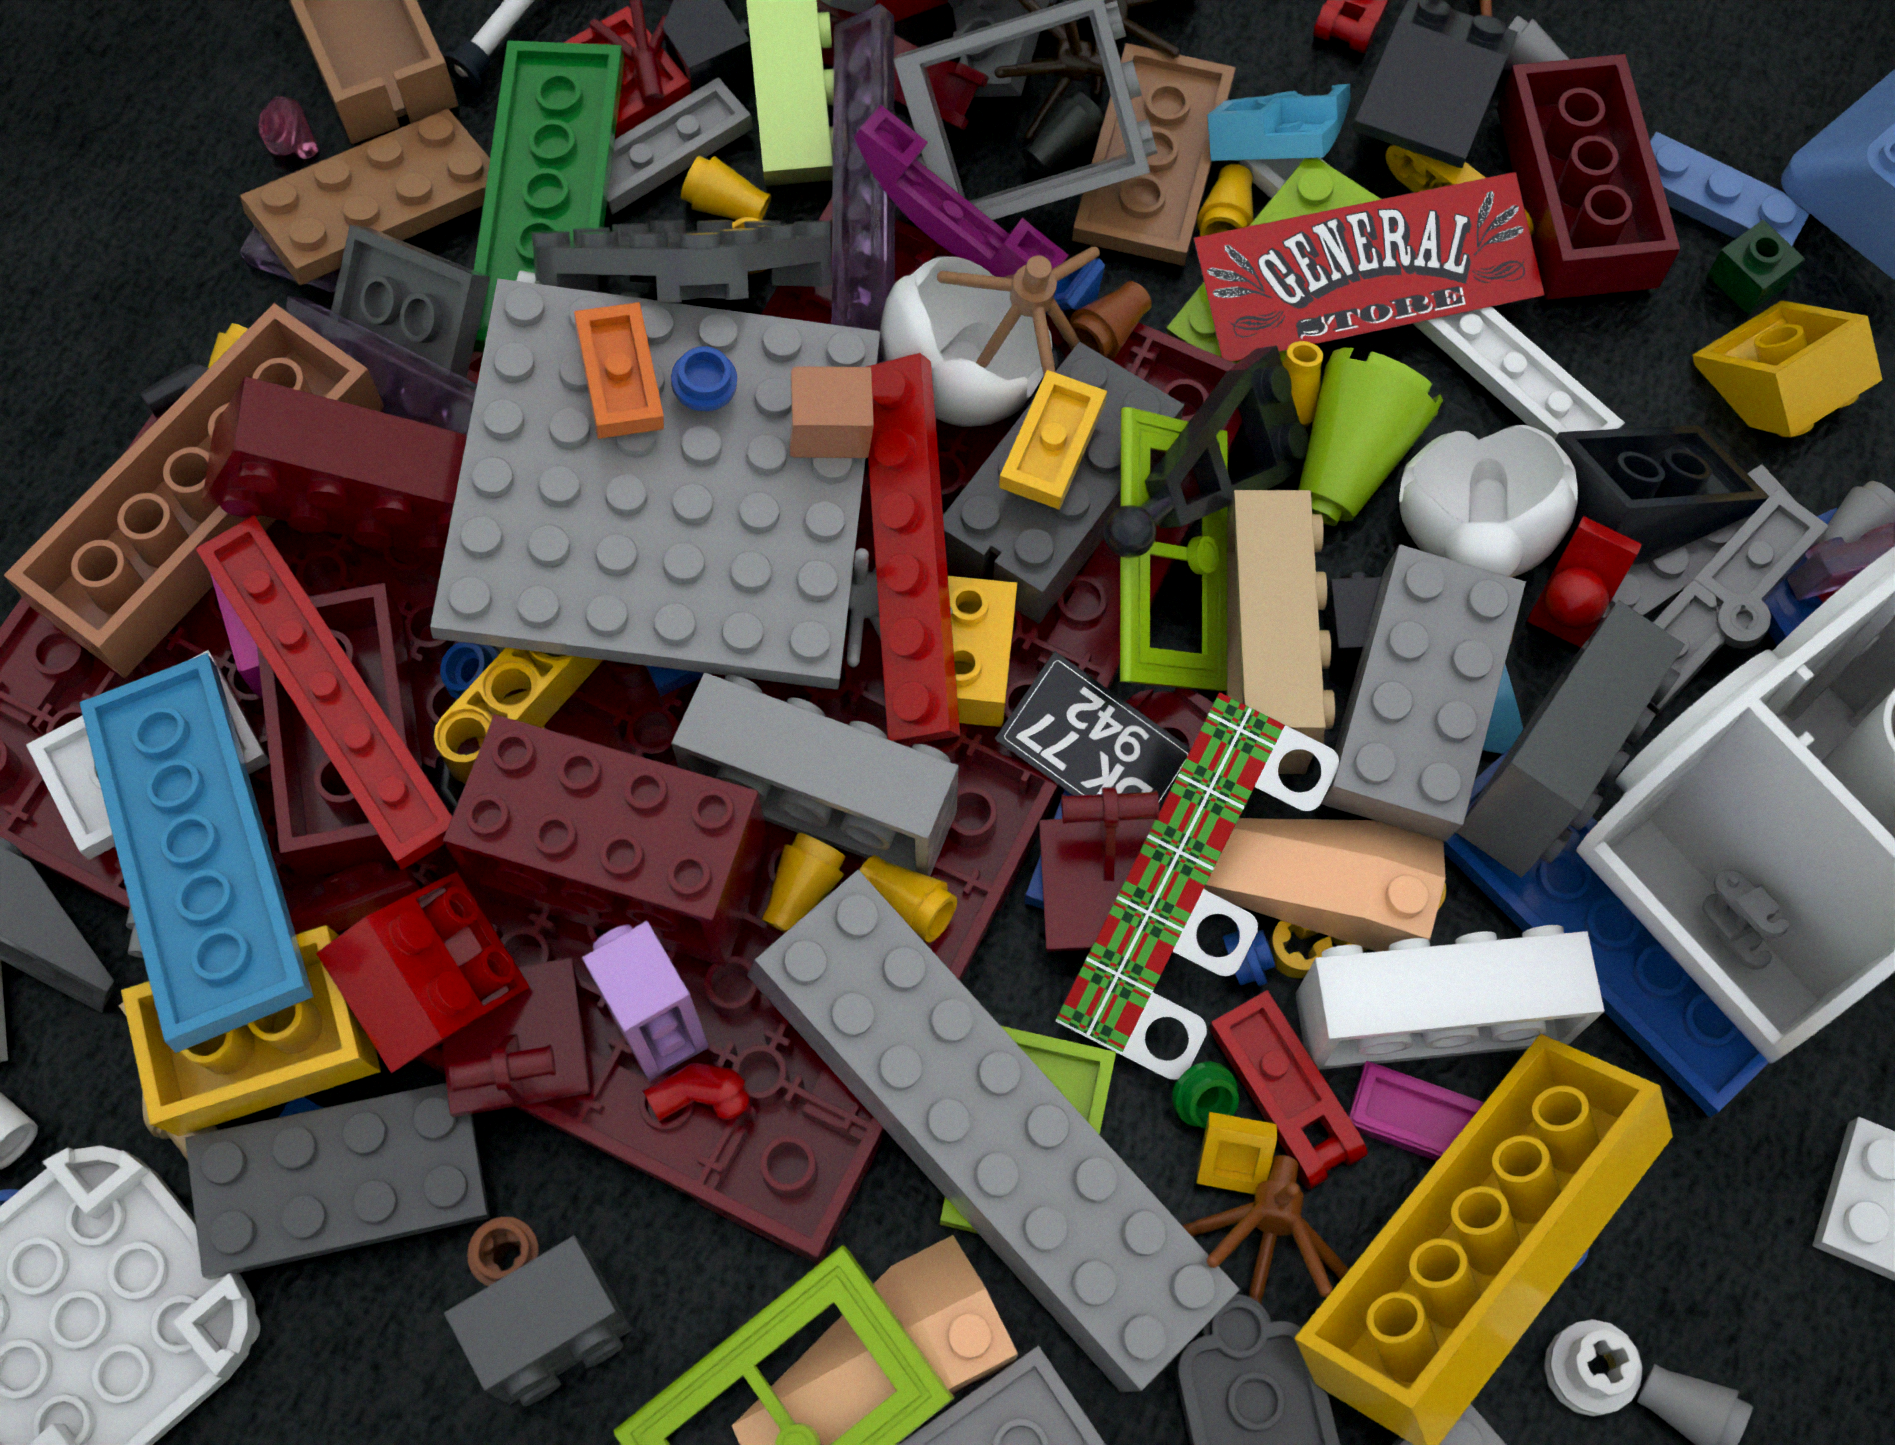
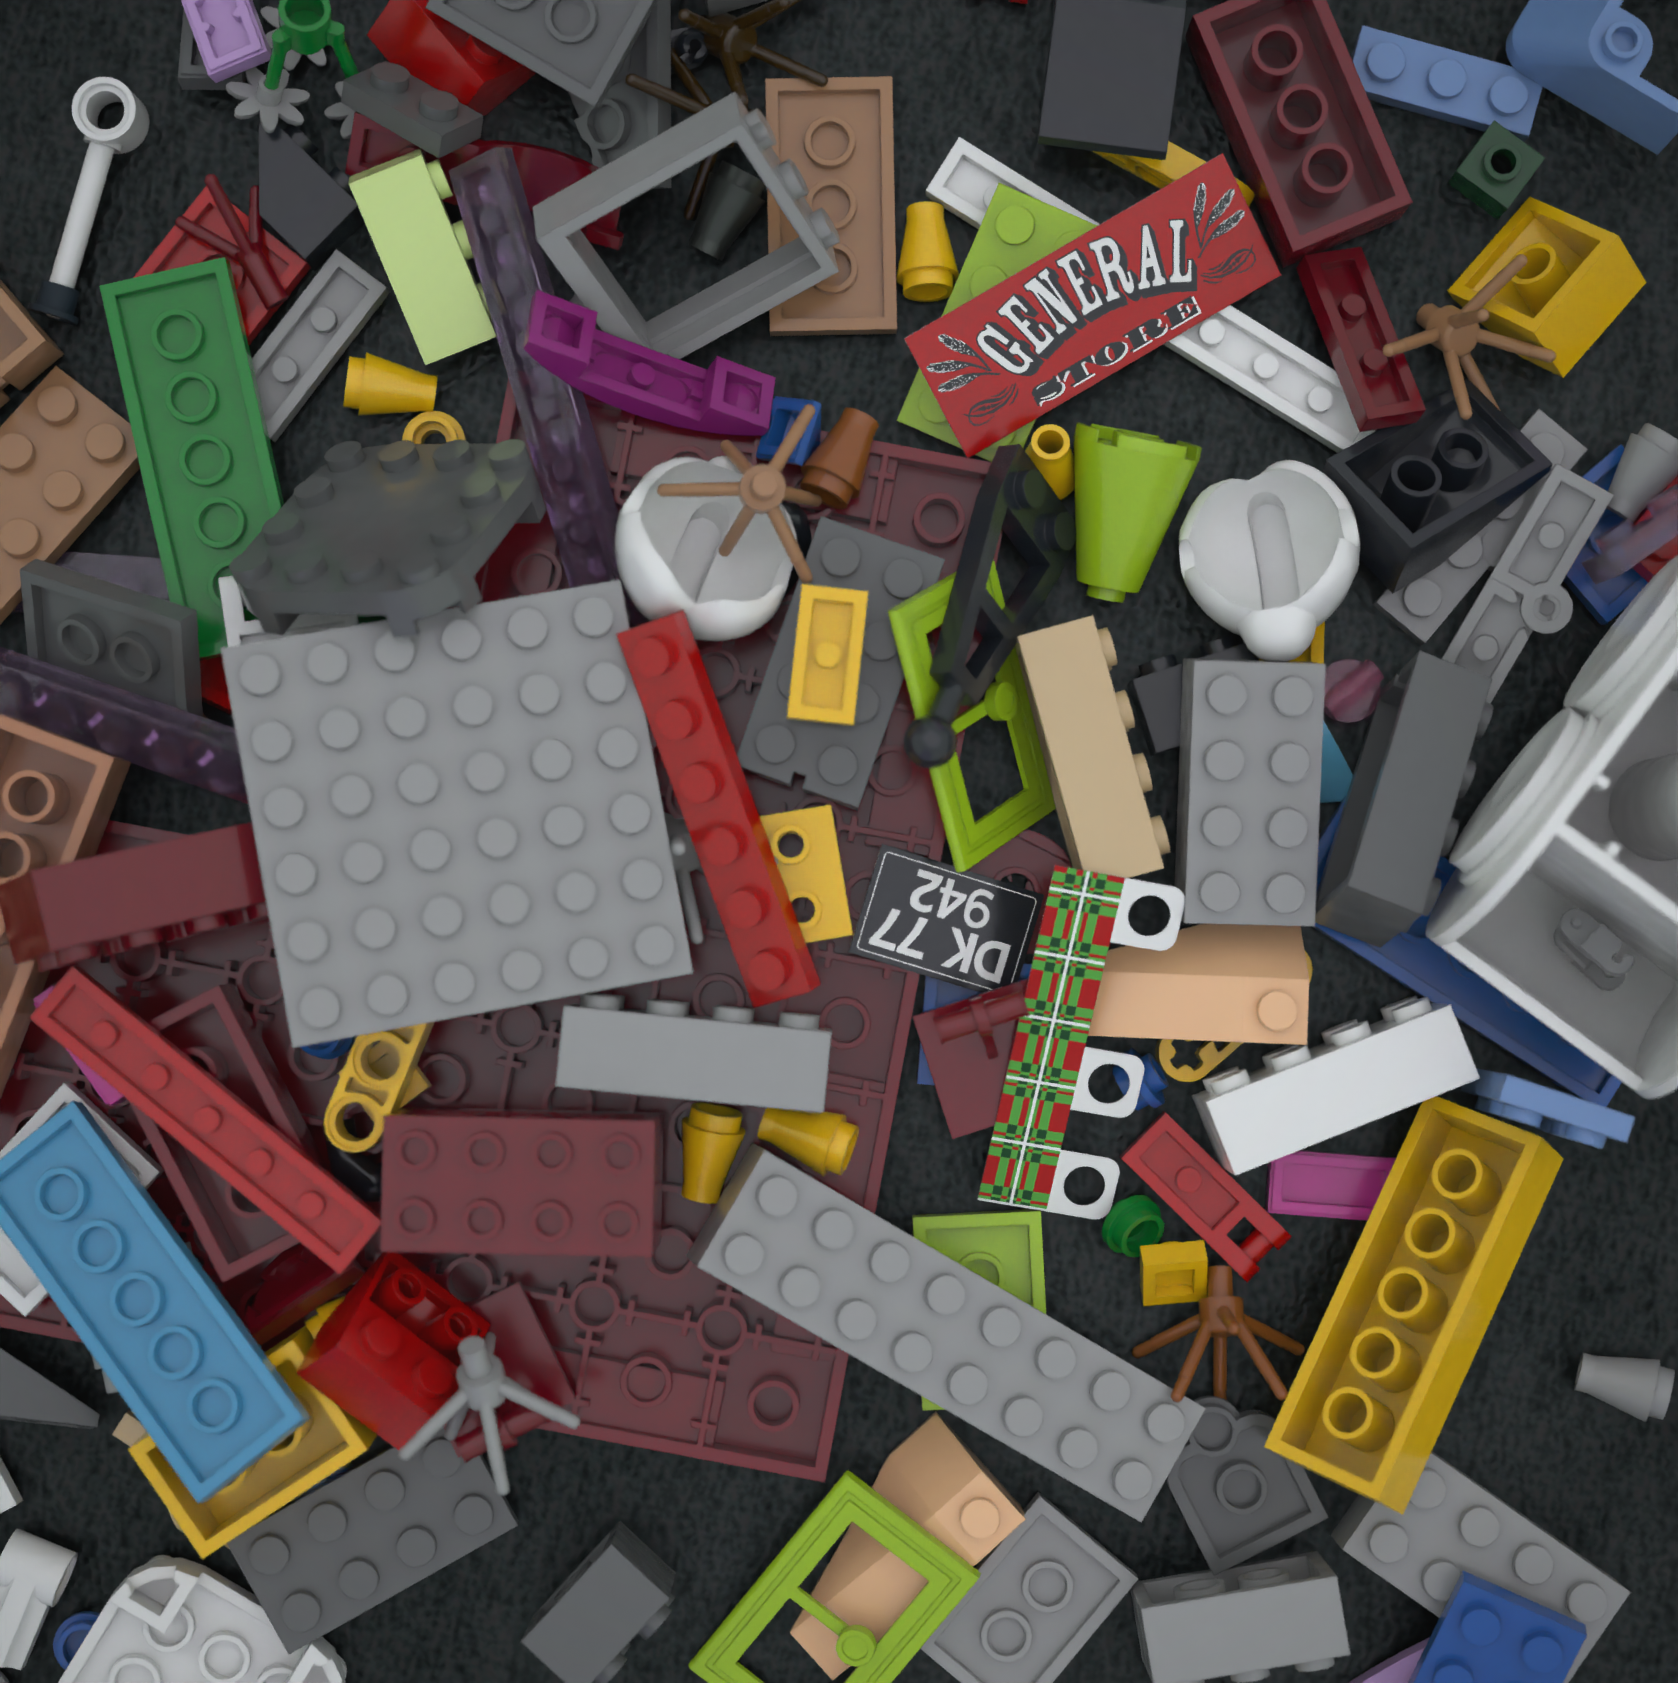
camera: 15 degrees left, 20 degrees up
dark orange cone [467,1217,539,1286] -> none
orange plate [574,302,664,439] -> none
lavender brick [582,921,709,1082] -> none
red arm [643,1063,750,1121] -> none
blue plate [671,346,737,412] -> none
nougat panel [789,366,874,458] -> none
medium azure slope [1207,84,1351,161] -> none
red tile [1527,516,1642,648] -> none
white piece [1544,1320,1642,1416] -> none
none -> light grey plant [399,1332,580,1495]
none -> dark red plate [1296,247,1426,432]
none -> clear pink plate [1324,659,1384,723]
none -> medium nougat plant [1383,254,1556,420]
none -> medium blue plate [1461,1068,1635,1149]

